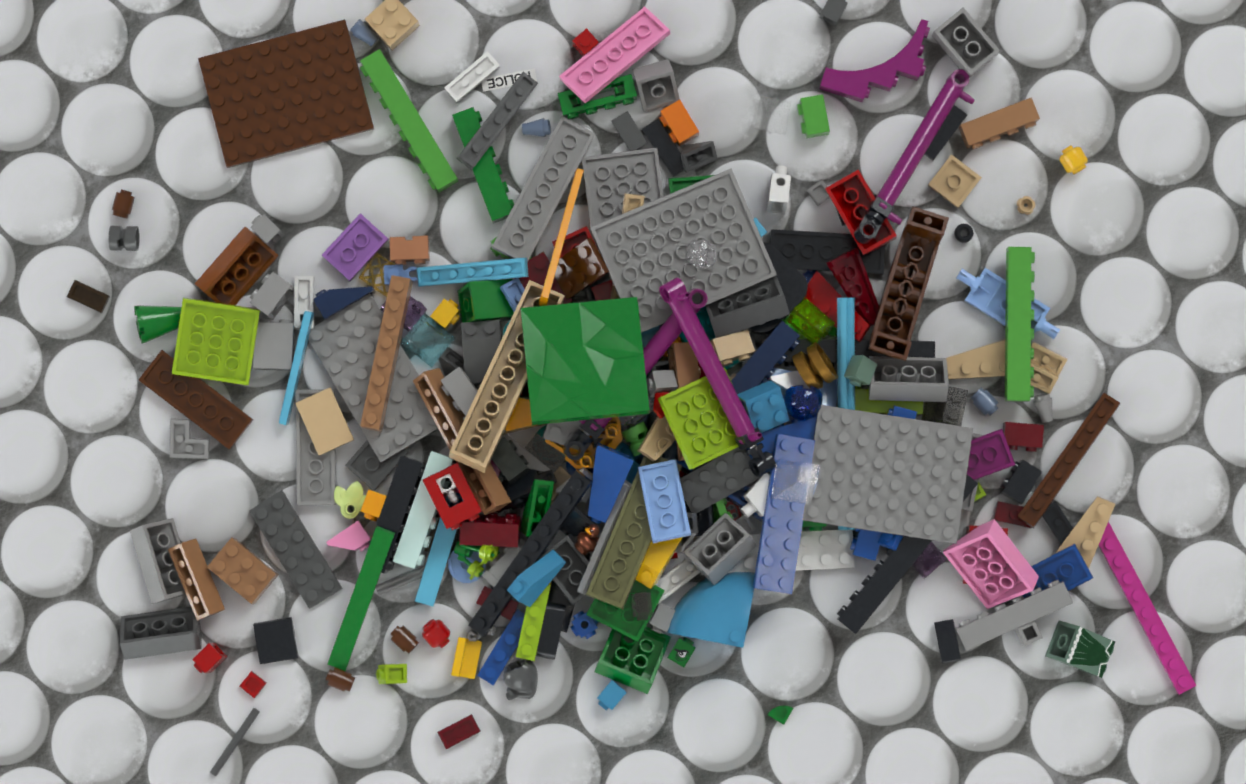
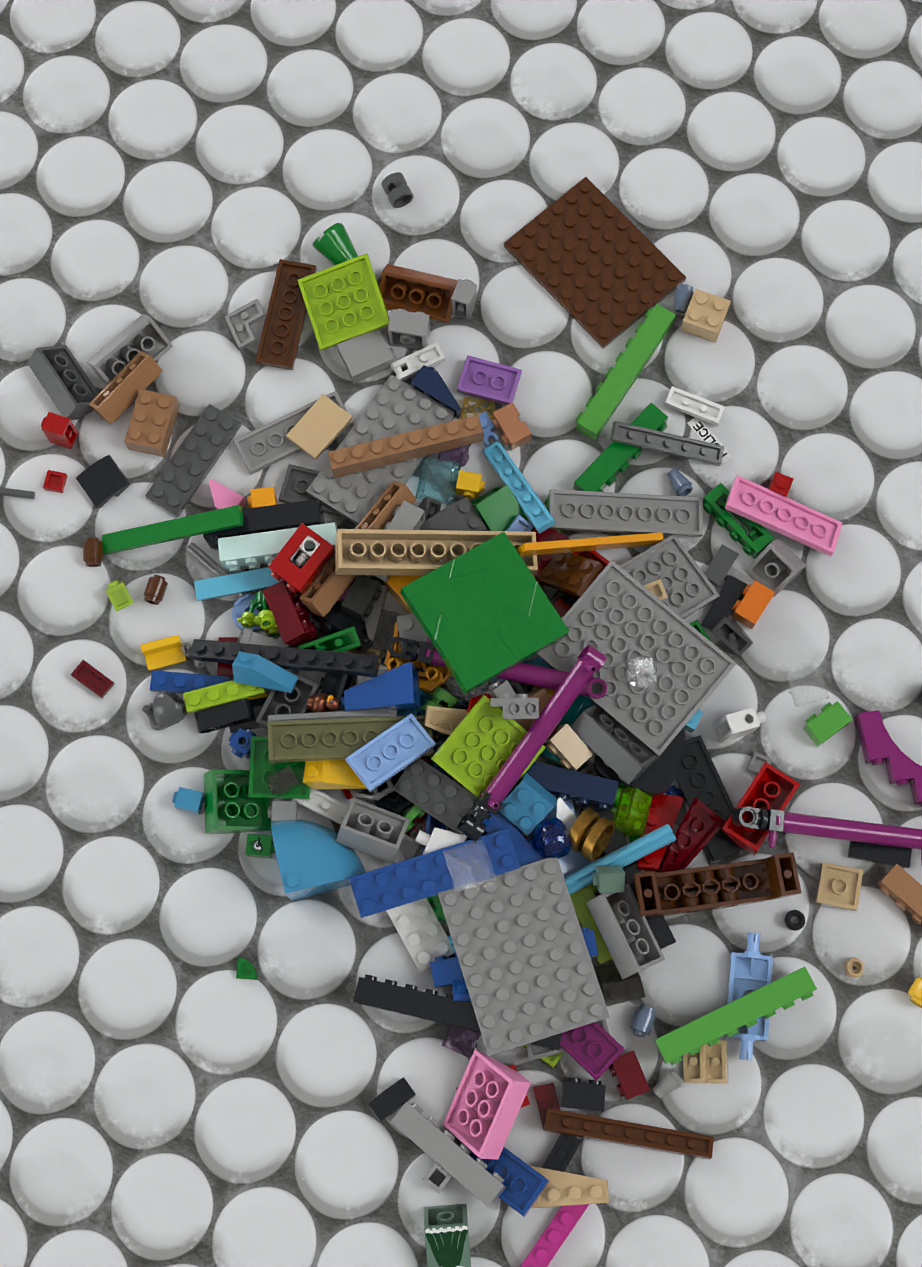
camera: 65 degrees right, 10 degrees down
dark brown tile [67,280,110,313] -> none
reddish brown brick [112,189,135,219] -> none
medium azure tile [279,311,314,425] -> none
yellowish green plate [334,481,366,519] -> none
red head [422,619,451,648] -> none
tan wing [946,340,1005,380] -> none
none -> light grey bracket [491,694,539,719]

